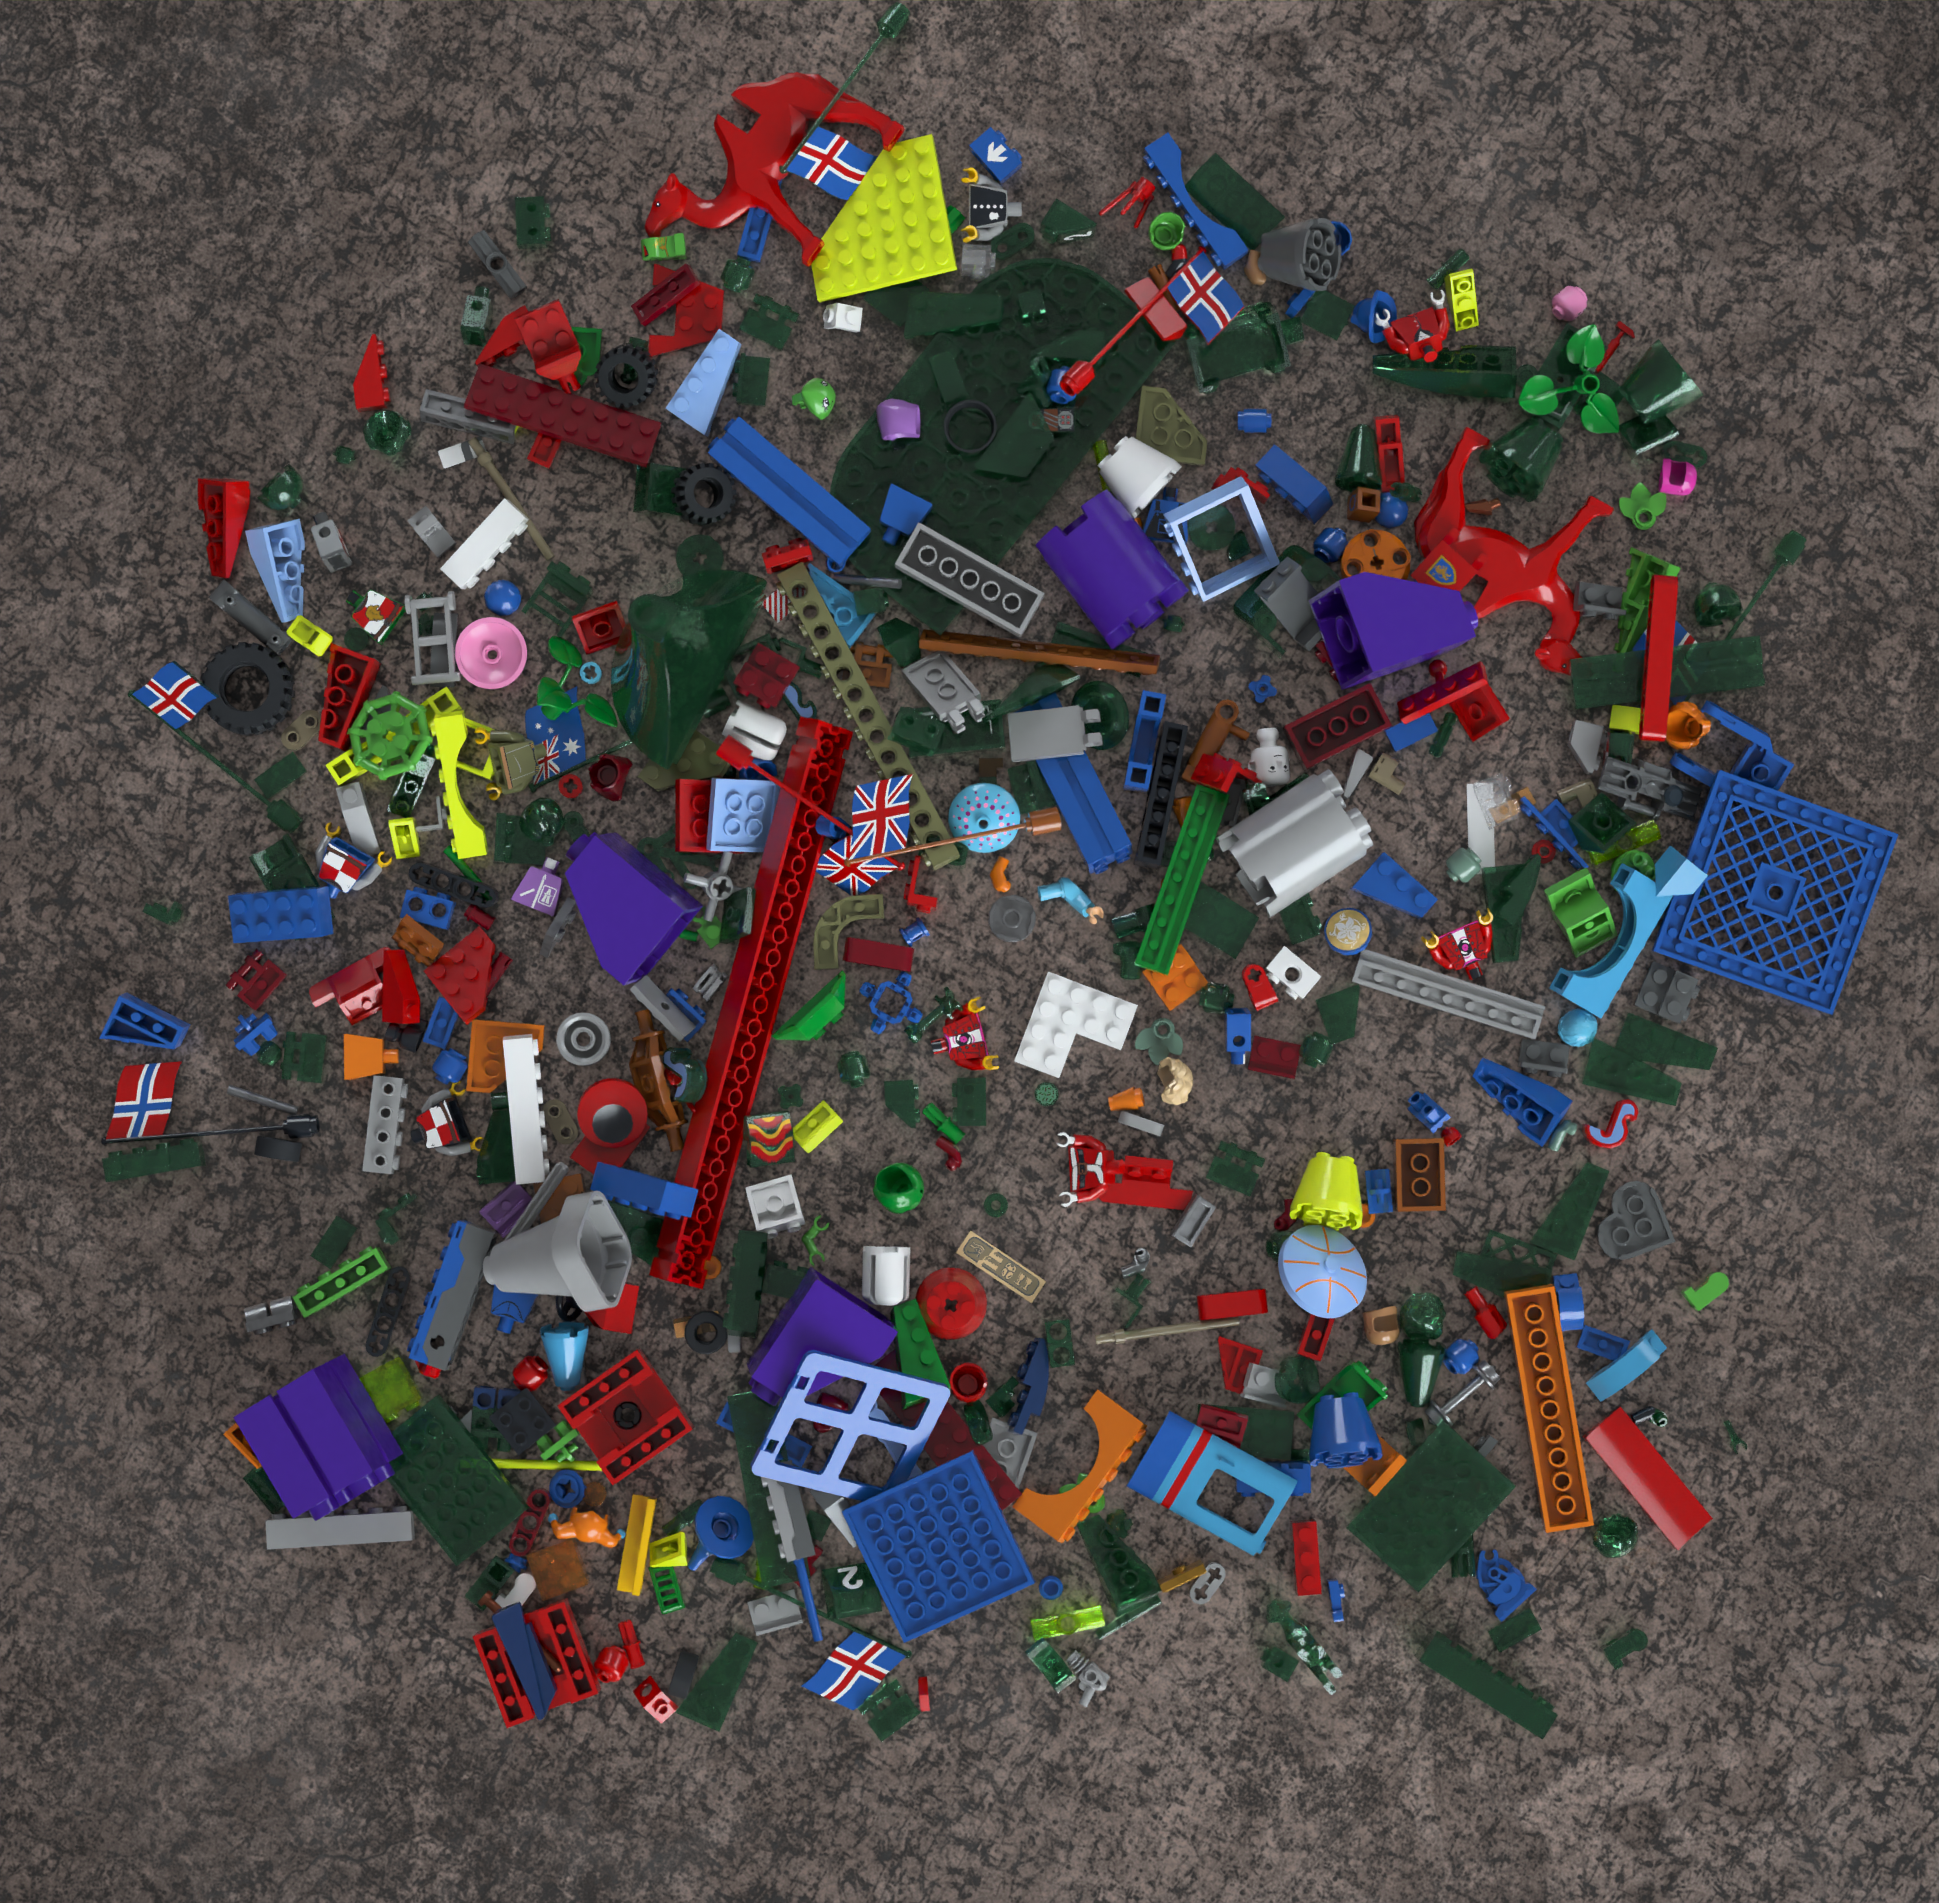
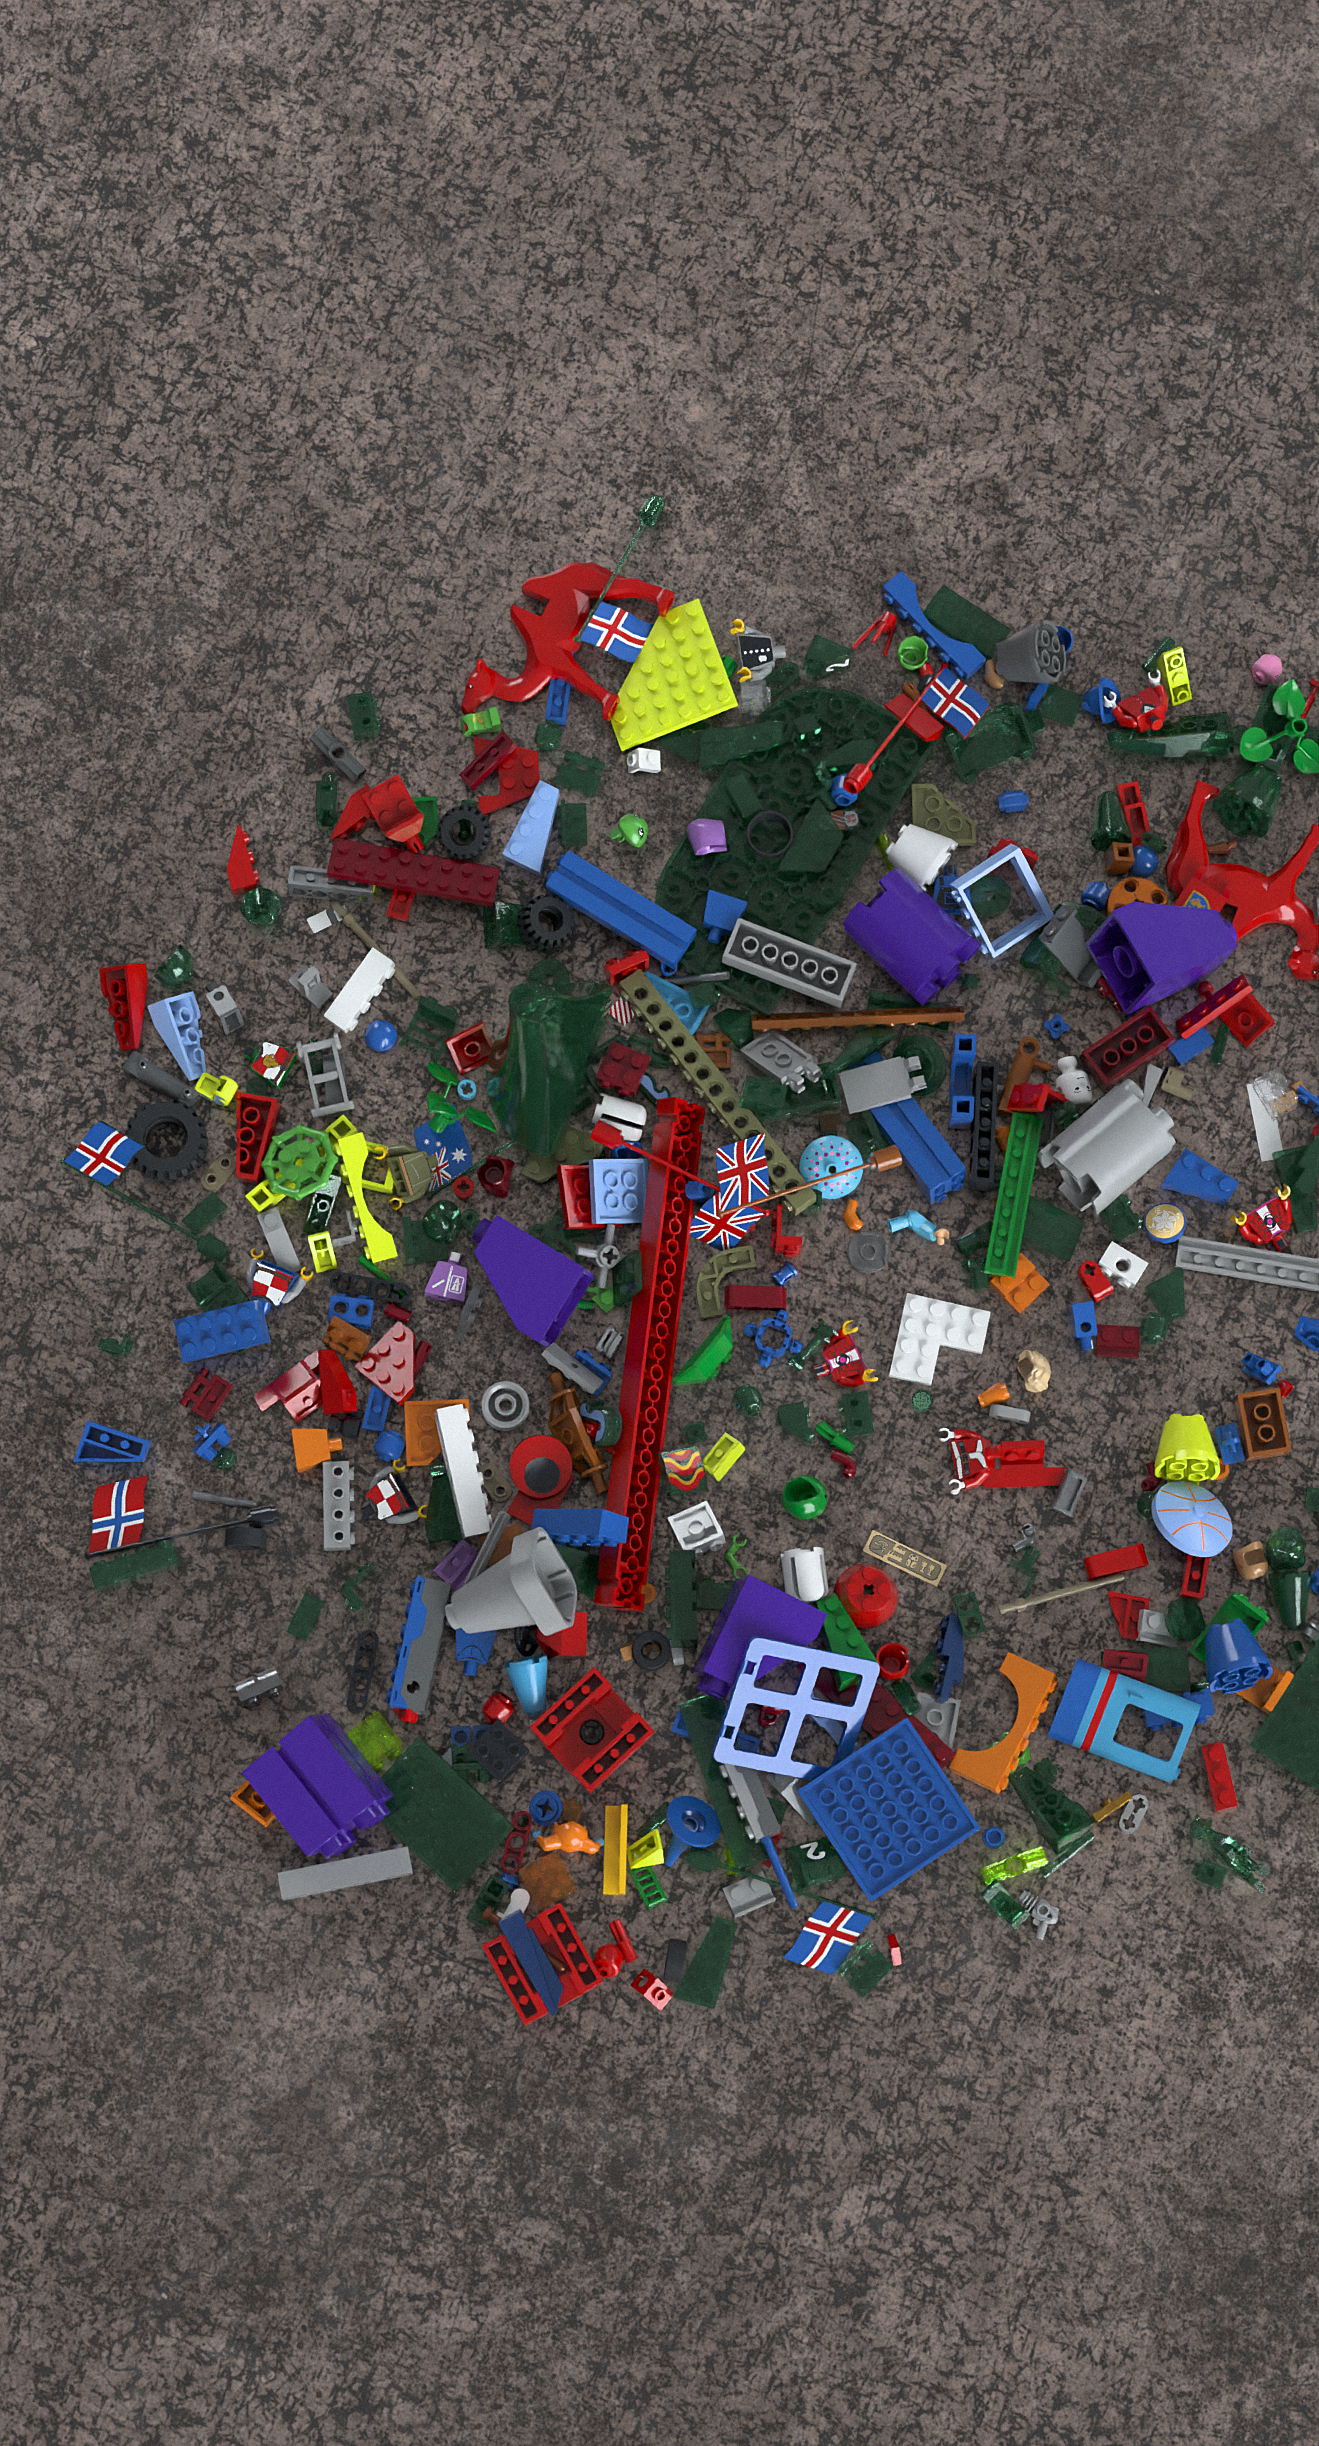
camera: 10 degrees left, 10 degrees down
clear green slope [243,1467,285,1514] -> none
clear green plate [280,1031,327,1083] -> none
bright green brick [292,1246,391,1318] -> none
clear green plate [332,446,356,464] -> none
bright pink dish [455,617,527,689] -> none
neon yellow bar [461,1456,602,1471] -> none
bright green hips [536,1420,580,1463] -> none
blue brick [969,127,1022,185] -> none
clear green plate [984,1193,1008,1217] -> none
sand green plate [1135,1018,1183,1065] -> none
clear green head [1199,982,1234,1015] -> none
clear green plate [1205,1140,1265,1197] -> none
clear green tile [1227,530,1252,562] -> none
blue wedge [1255,444,1334,525] -> none
blue plate [1326,1578,1345,1622] -> none
sand green head [1446,847,1482,883] -> none

